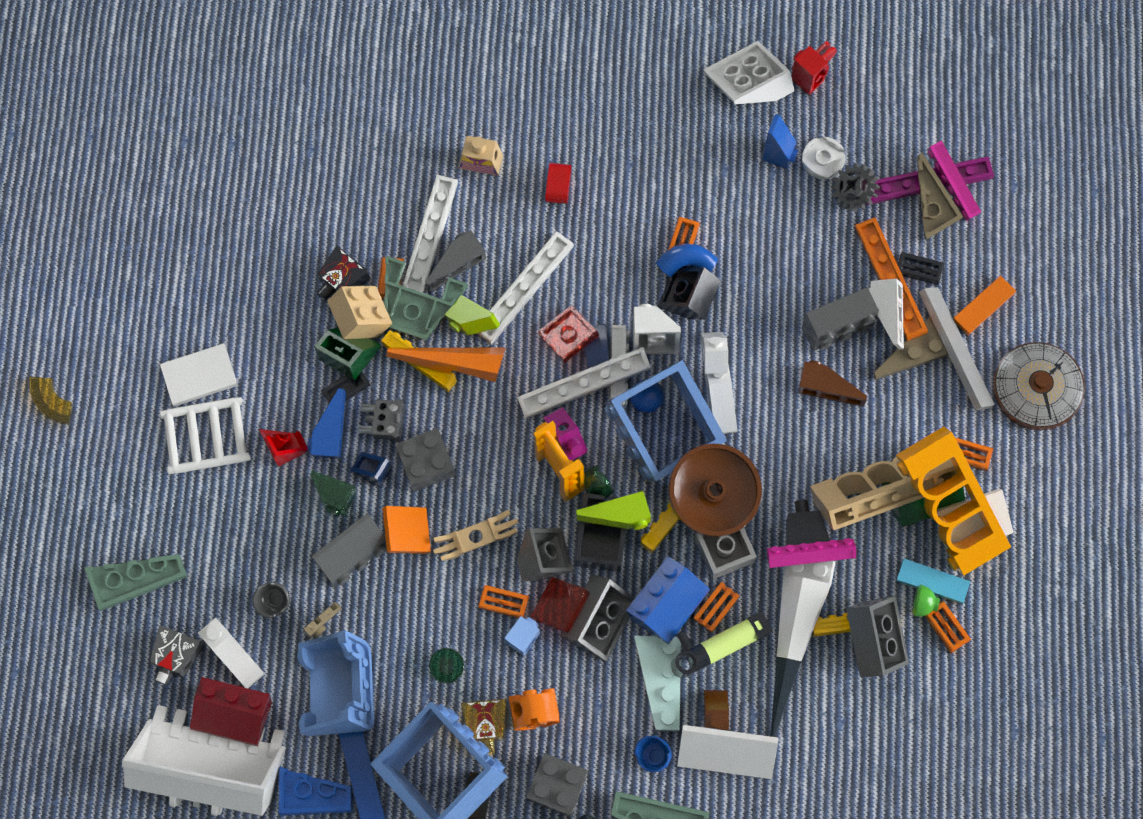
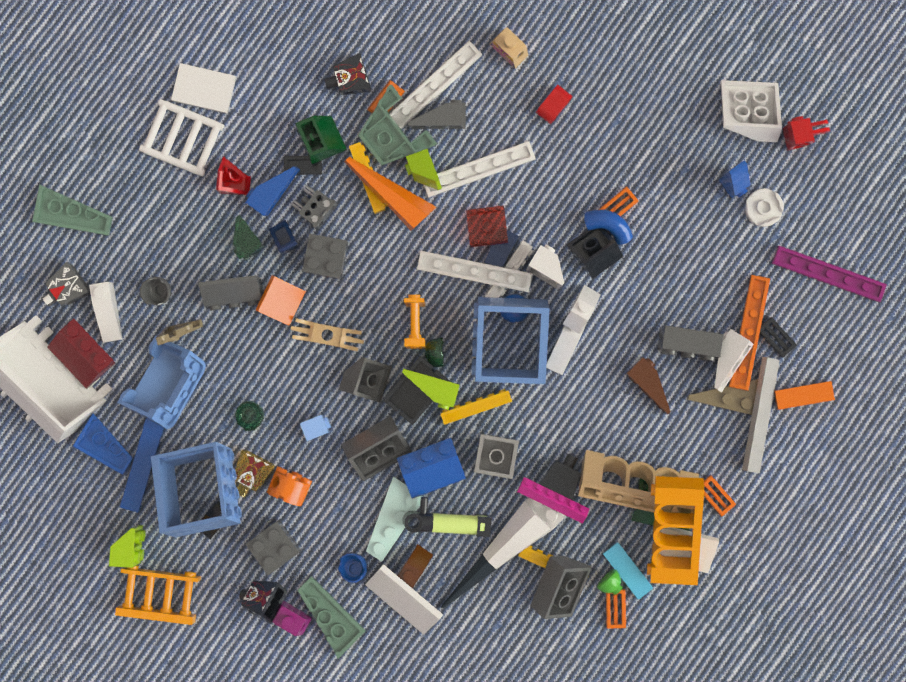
camera: 30 degrees right, 15 degrees up
clear yellow tile [29,377,72,425] -> none
tan brick [327,286,392,339] -> none
orange tile [478,585,529,619] -> none
clear red tile [530,577,590,633] -> none
magenta torso [543,407,588,460] -> none
reddish brown dish [668,444,762,537] -> none
orange tile [693,582,740,633] -> none
dark grey gear [831,163,880,212] -> none
dark tan wing [916,153,963,240] -> none
dark pink piece [927,140,981,221] -> none
light grey dish [993,342,1085,431] -> none

